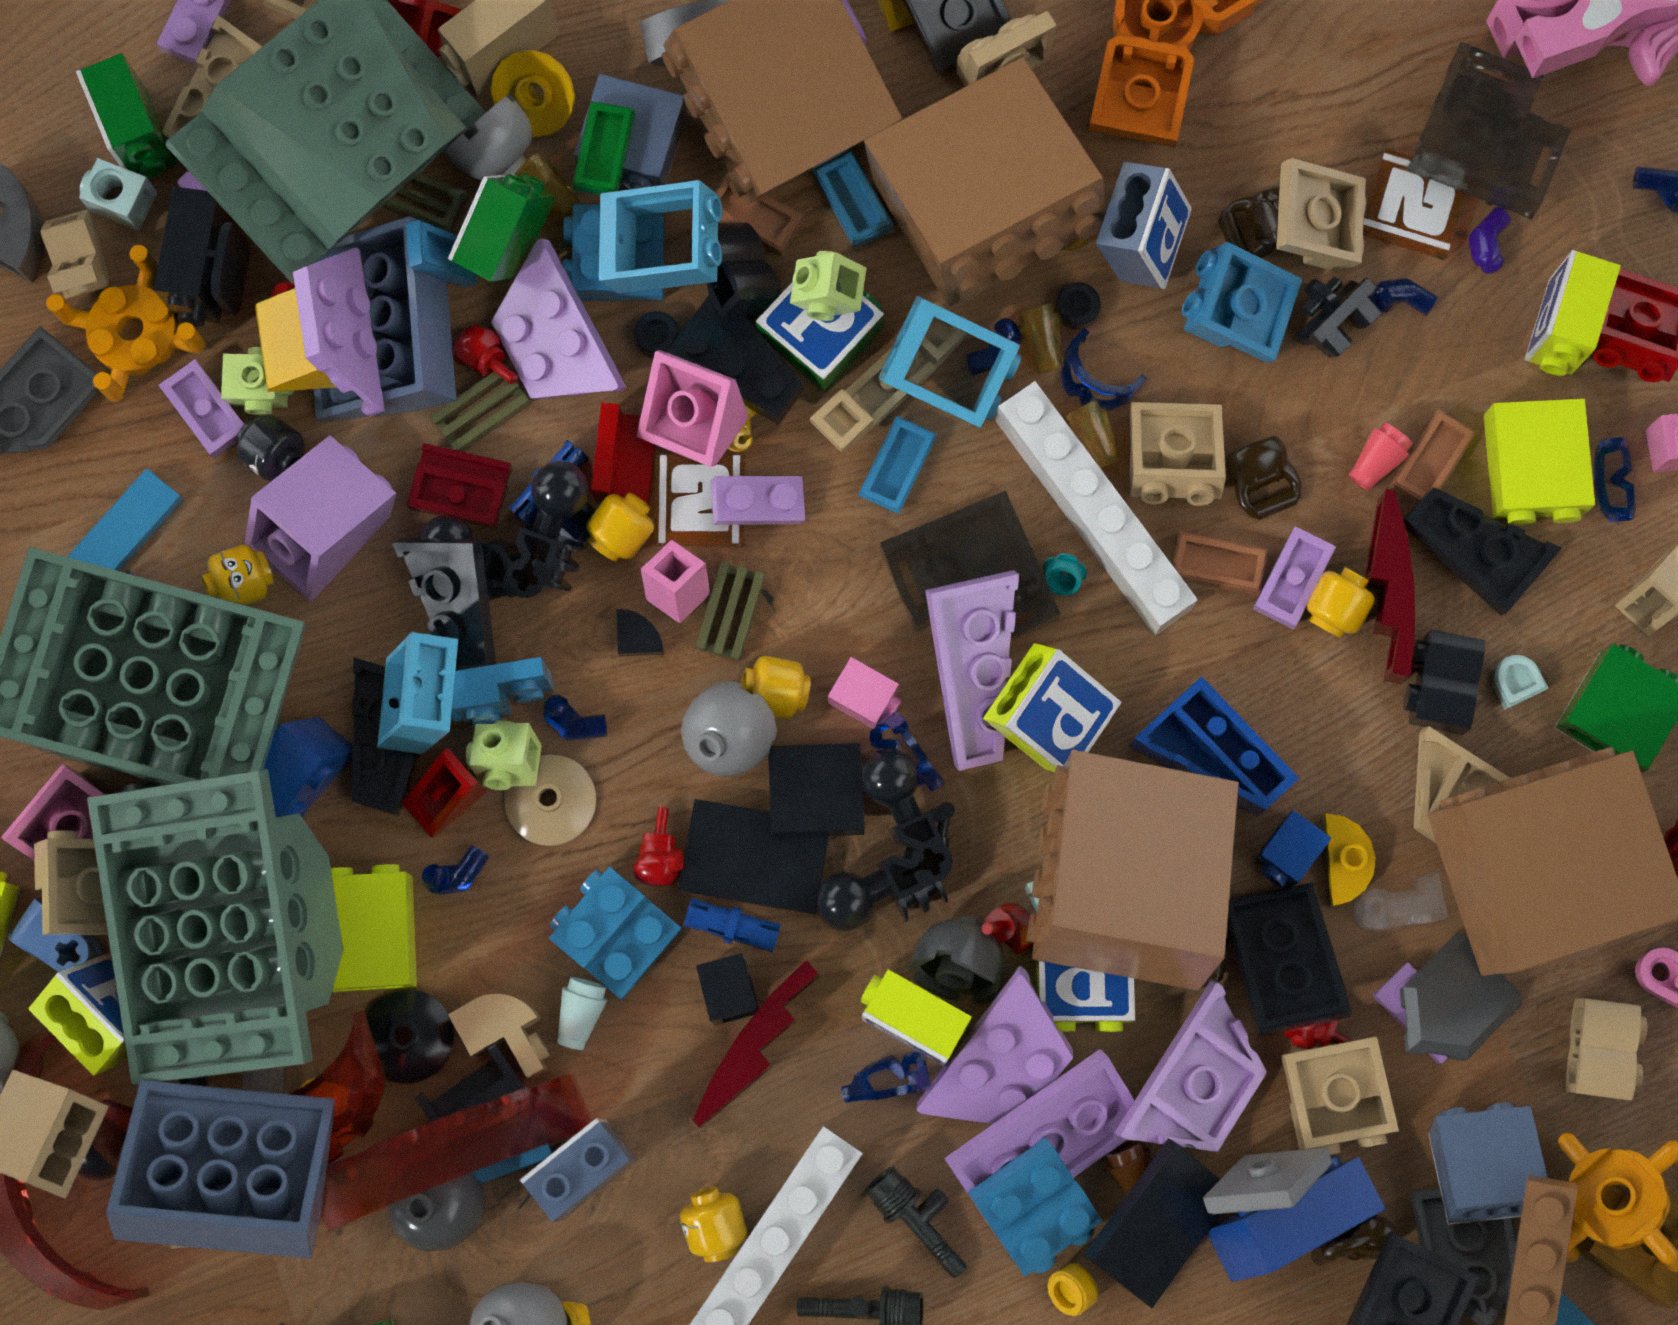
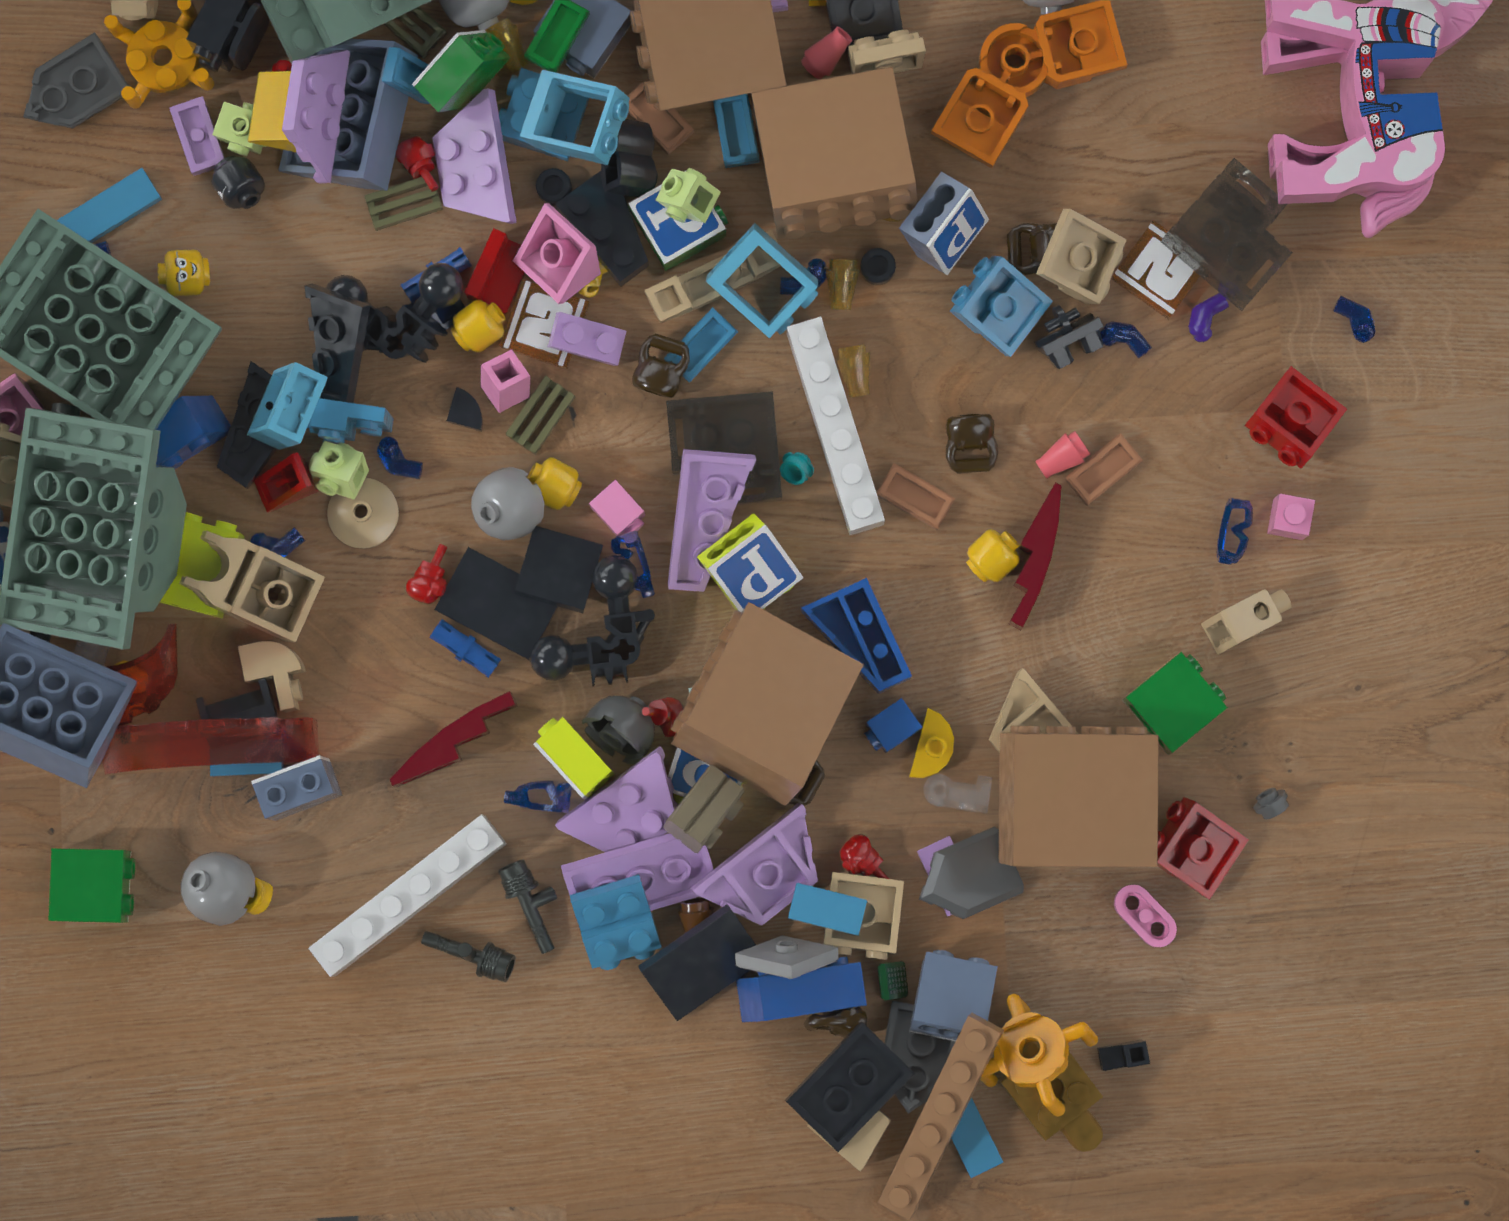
camera: 20 degrees right, 5 degrees up
lavender slope [244,435,396,602] -> none
black dish [360,989,454,1084] -> none
dark grey cylinder [386,1154,485,1252] -> none
dark red plate [406,443,513,529] -> none
dark azure plate [549,866,683,1001] -> none
light aqua cone [557,977,608,1050] -> none
yellow head [679,1186,748,1262] -> none
black panel [696,953,759,1026] -> none
yellow tile [1047,1263,1099,1316] -> none
clear blue helmet [1061,328,1148,411] -> none
tan plate [1129,402,1226,506] -> none
black tile [1227,882,1352,1037] -> none
lavender plate [1253,526,1336,629] -> none
black wing [1403,487,1562,616] -> none
black brick [1403,629,1485,735] -> none
neon yellow brick [1483,399,1595,526] -> none
light aqua tile [1491,655,1549,710] -> none
neon yellow piece [1524,250,1621,376] -> none
tan brick [1566,998,1647,1101] -> none
none -> tan brick [179,531,325,642]
none -> dark brown piece [632,333,690,398]
none -> dark tan brick [663,765,745,854]
none -> dark azure tile [788,883,867,936]
none -> coral cone [801,27,852,79]
none -> dark green slope [877,961,909,1000]

